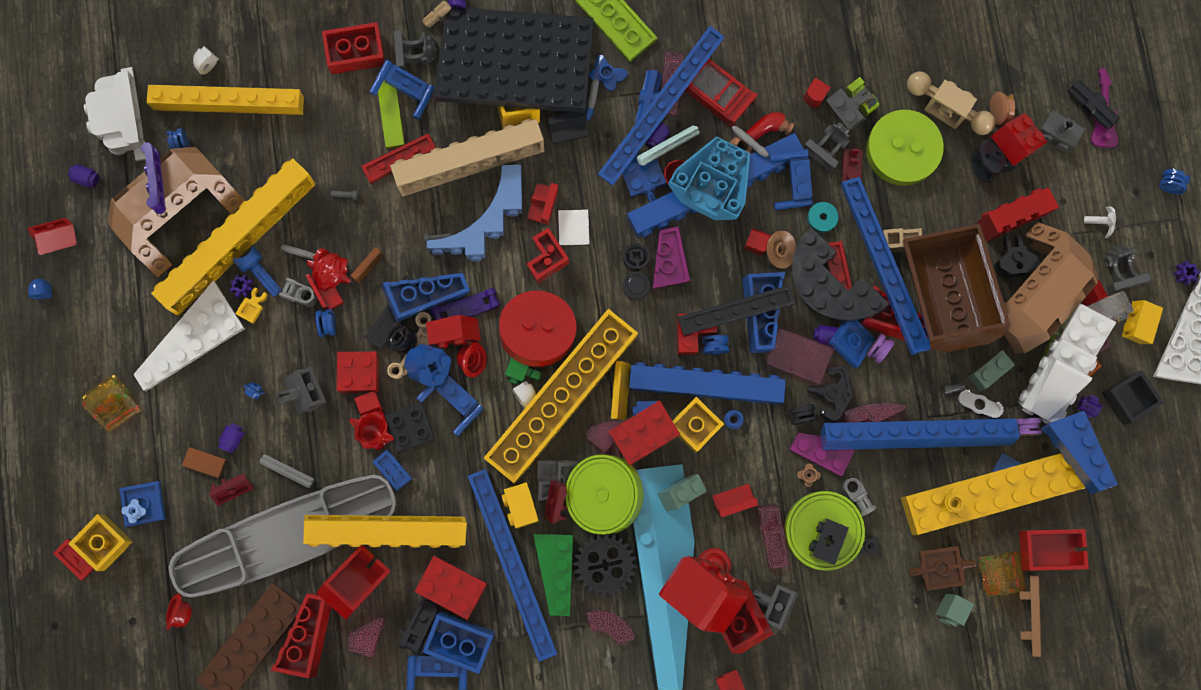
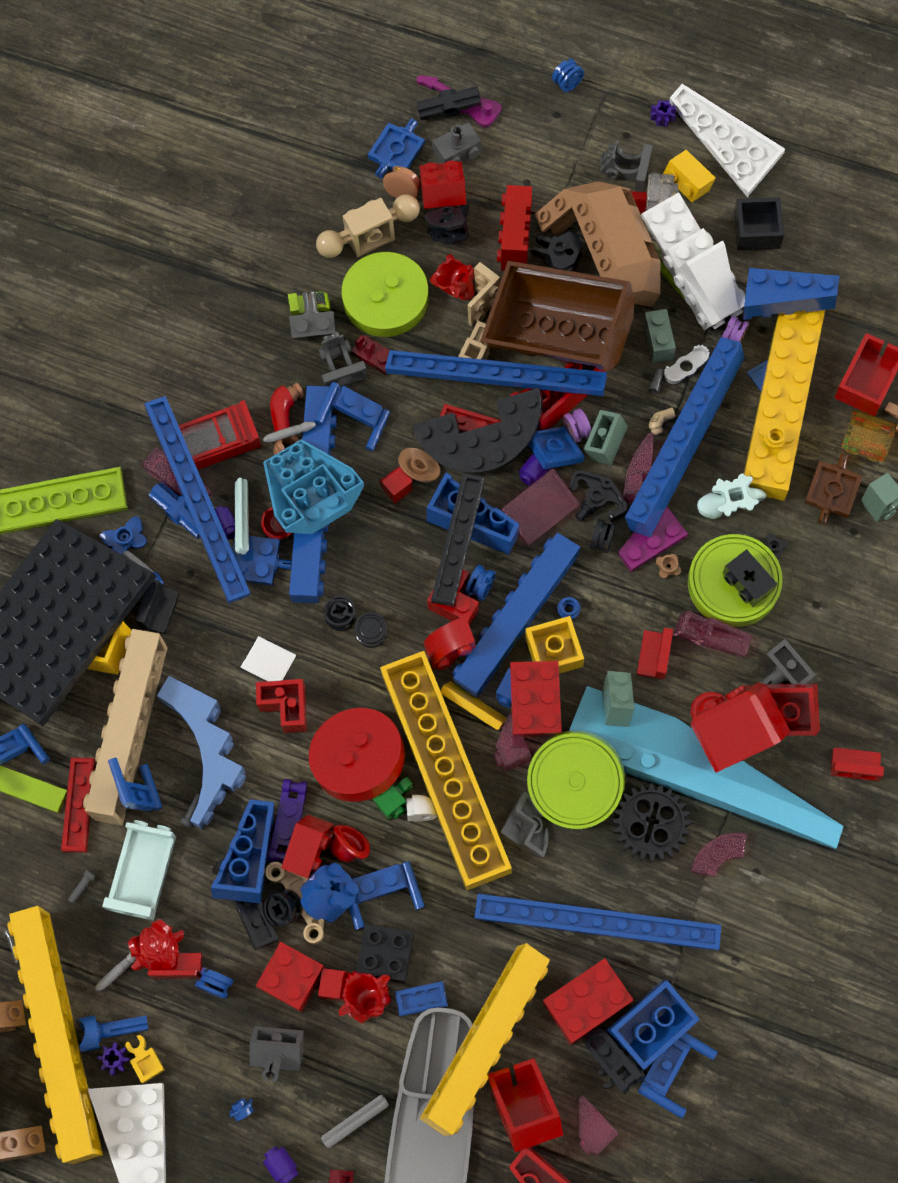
camera: 50 degrees left, 10 degrees down
light grey piece [279,278,318,307] -> none
dark orange tile [350,247,383,284] -> none
yellow brick [502,482,539,529] -> none
red panel [527,183,559,225] -> none
green wedge [533,534,573,616] -> none
dark red plate [544,480,568,524] -> none
magenta wing [652,227,690,290] -> none
red piece [803,78,831,108] -> none
teal piece [807,202,838,233] -> none
light grey connector [843,478,876,516] -> none
dark purple gear [1076,395,1102,418] -> none
white plant [1084,207,1116,238] -> none
none -> light aqua panel [102,820,176,921]
none -> blue plate [108,758,163,811]
none -> blue plate [368,118,425,179]
none -> red brick [424,616,476,670]
none -> red hair [430,254,475,300]
none -> tan bracket [468,262,500,327]
none -> sand green brick [584,410,628,465]
none -> tan arm [648,407,675,435]
none -> light aqua animal [697,474,767,519]

